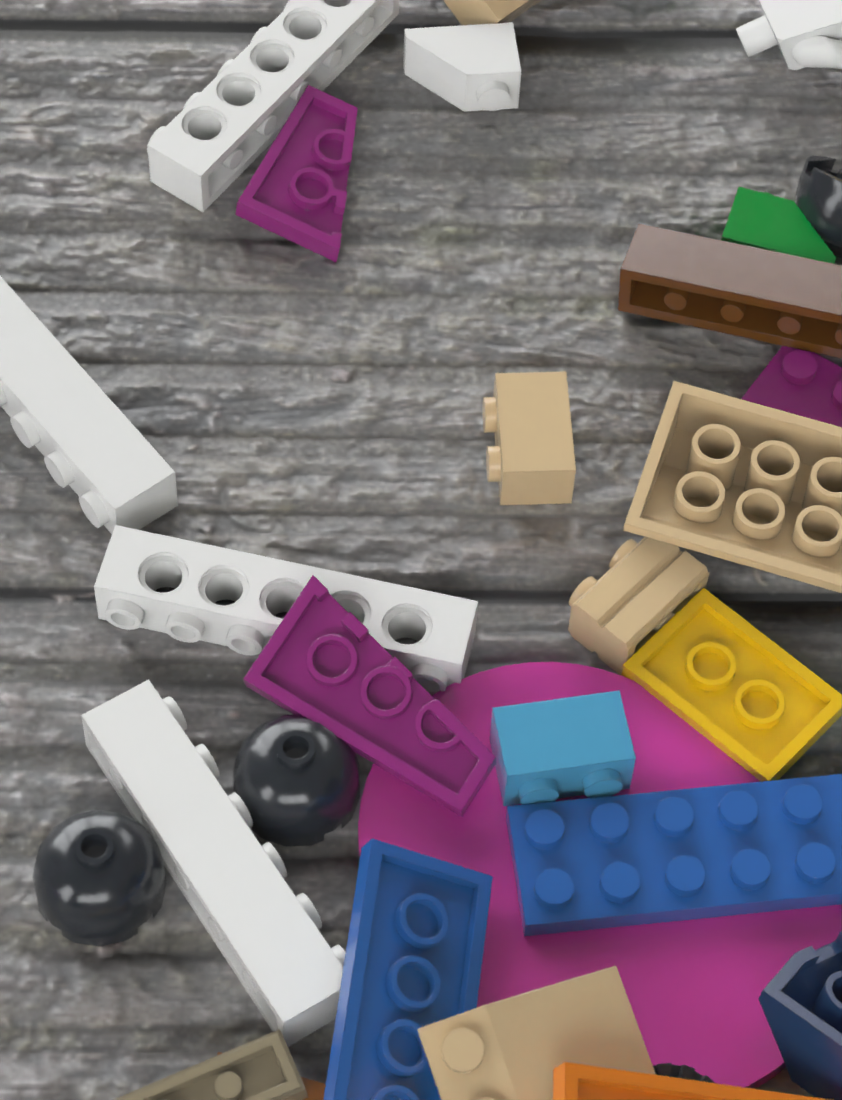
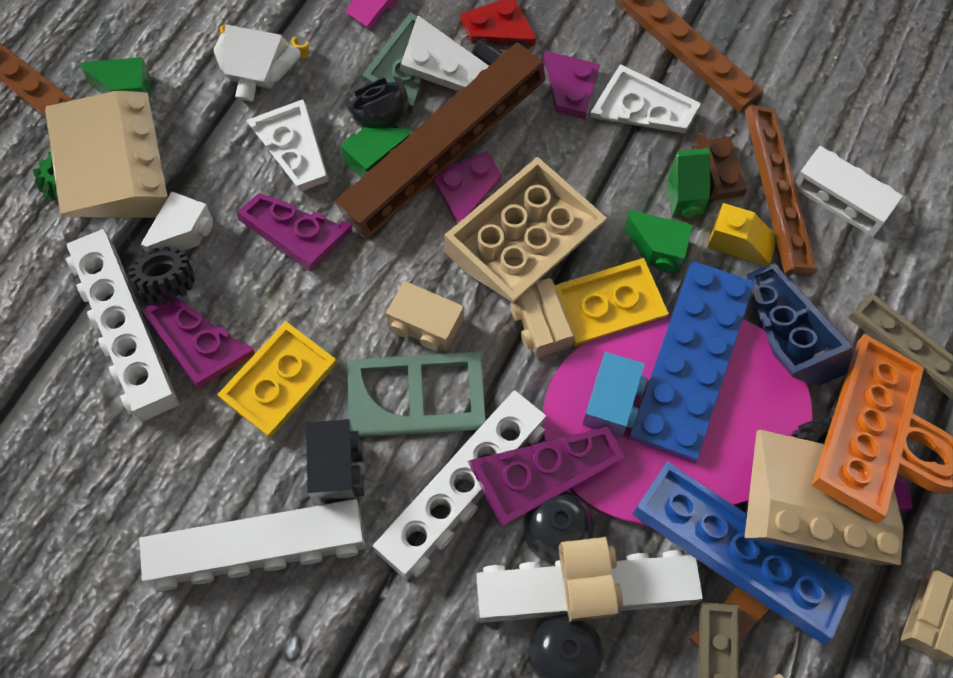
camera: 60 degrees left, 10 degrees up
none -> black tyre [128,247,195,305]
none -> yellow plate [217,321,337,439]
none -> magenta wing [237,193,352,271]
none -> white wing [246,100,329,192]
none -> black brick [306,419,365,506]
none -> sand green window [347,351,486,438]
none -> tan brick [559,537,623,622]

